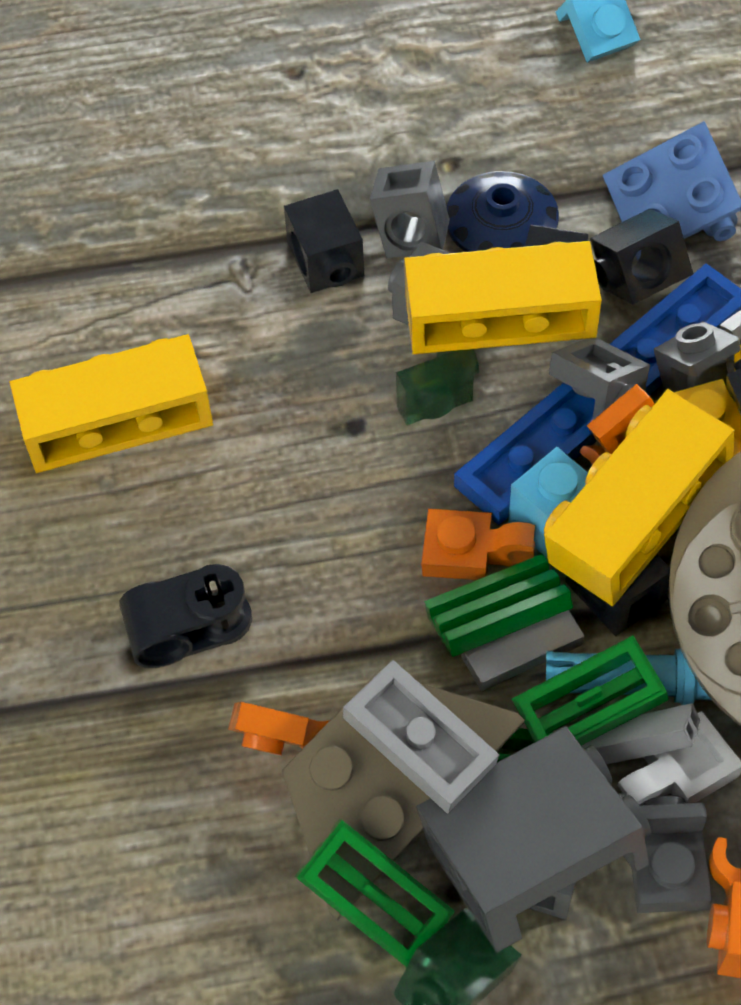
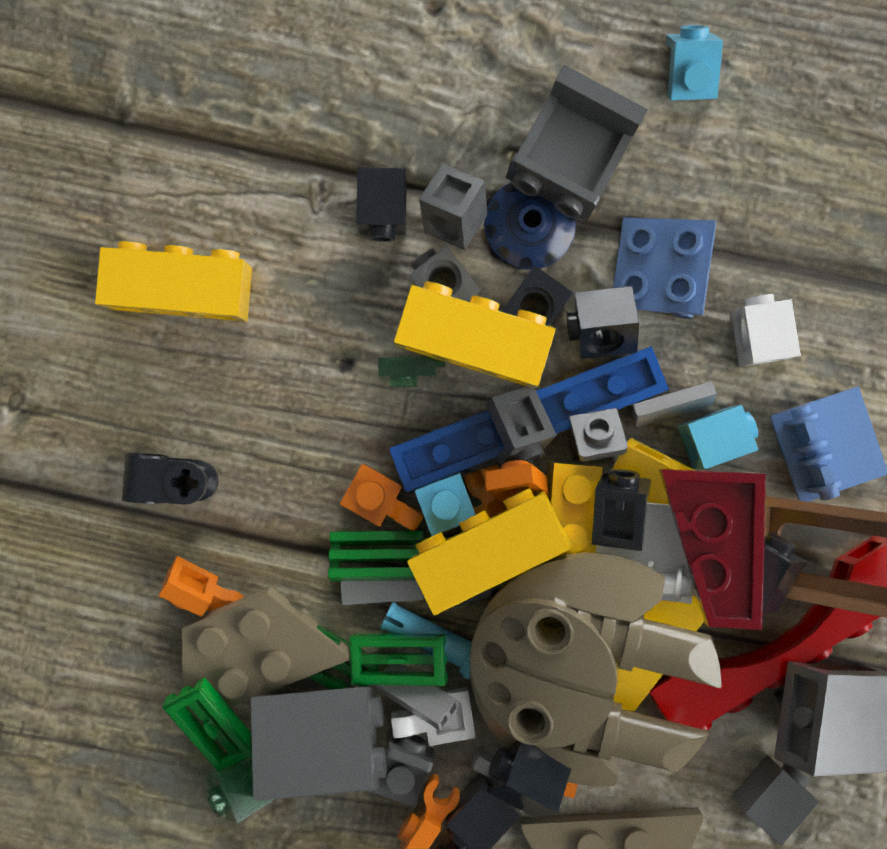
camera: 20 degrees right, 30 degrees up
light grey plate [342,660,499,814] -> none
none -> dark grey panel [505,65,648,222]

